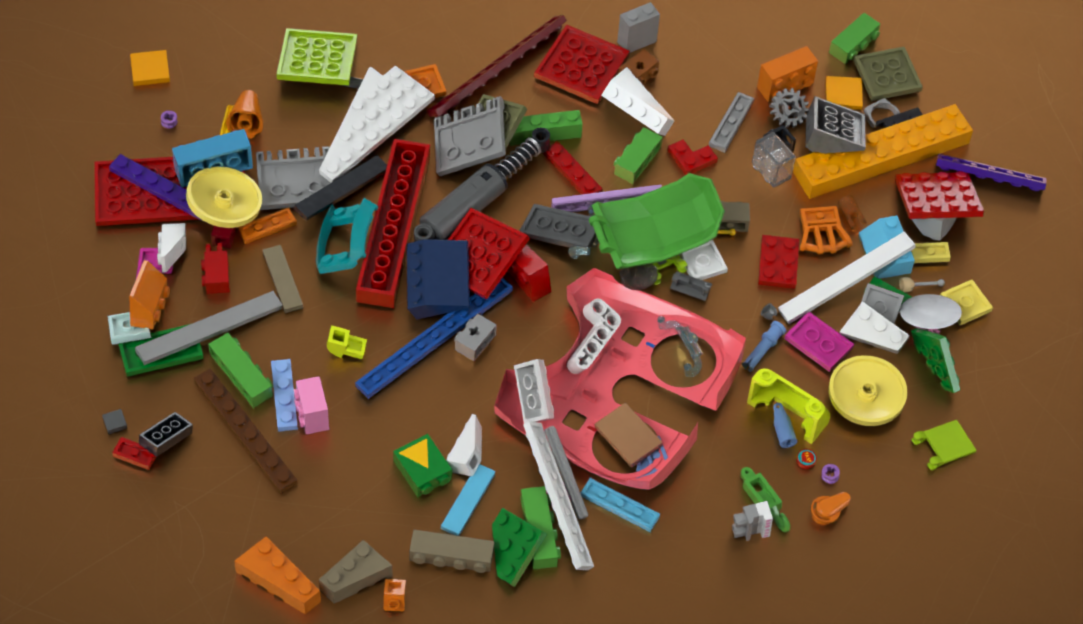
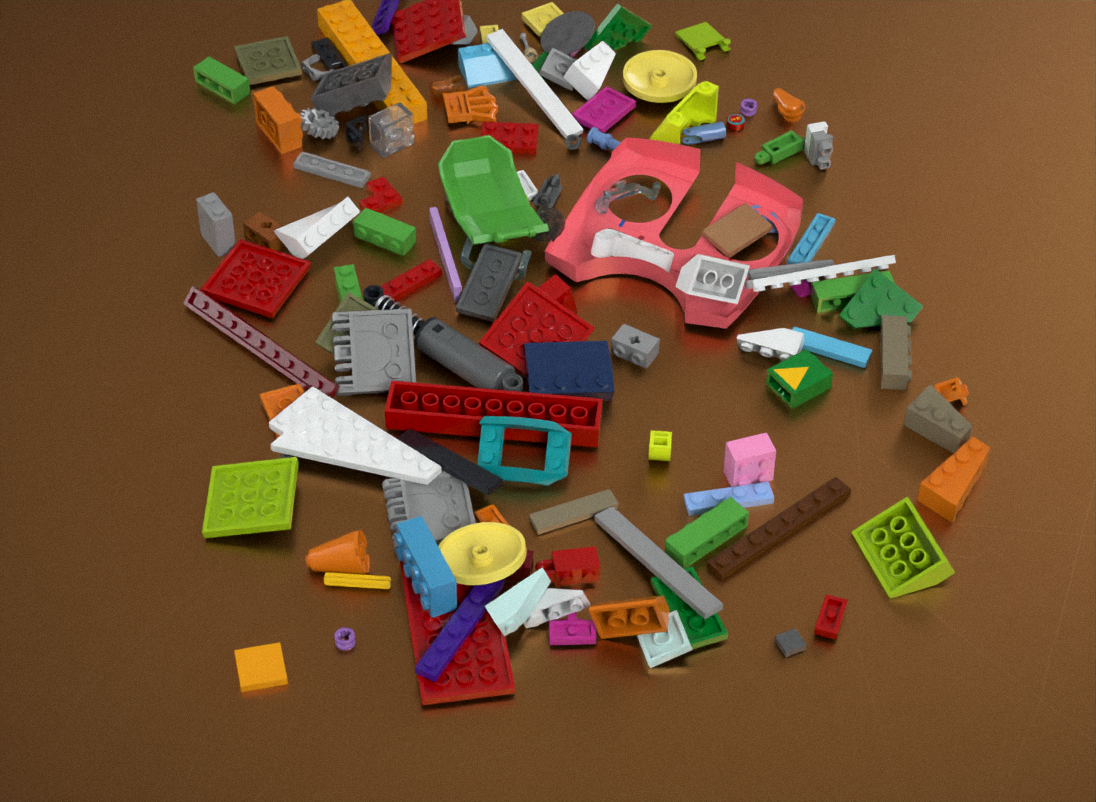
camera: 90 degrees left, 10 degrees down
black piece [139,412,193,457] -> none
blue plate [355,277,513,399] -> none
light orange tile [825,76,863,110] -> none
none -> light aqua slope [485,568,551,636]
none -> lime slope [851,496,956,599]

